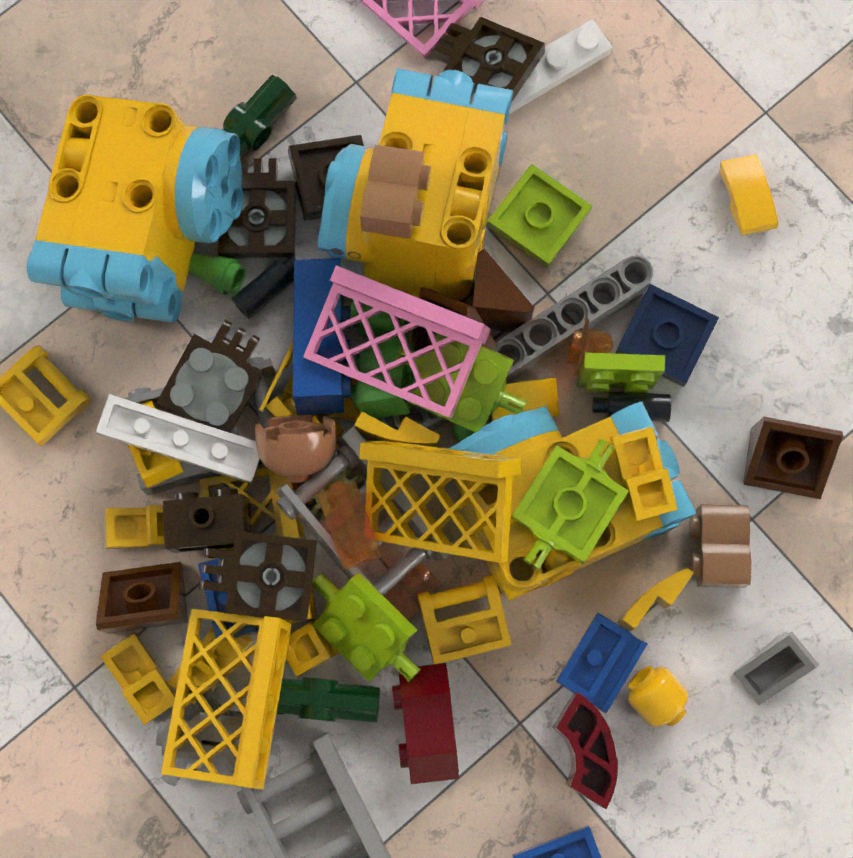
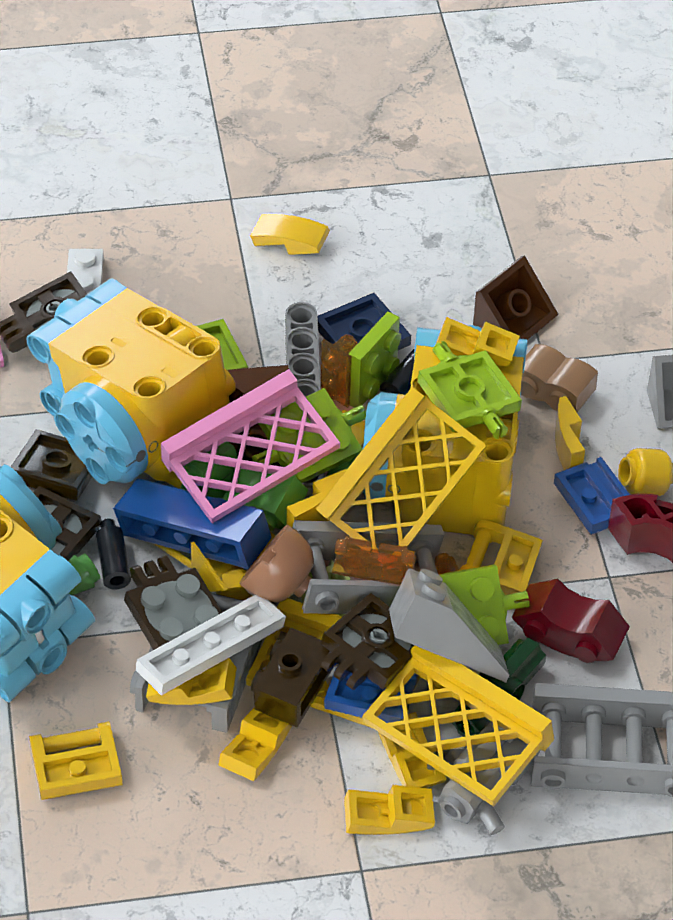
camera: 60 degrees left, 30 degrees down
reddish brown slope [96,561,188,634] -> none
medium nougat brick [360,145,431,238] -> none
none -> light grey slope [389,568,509,682]

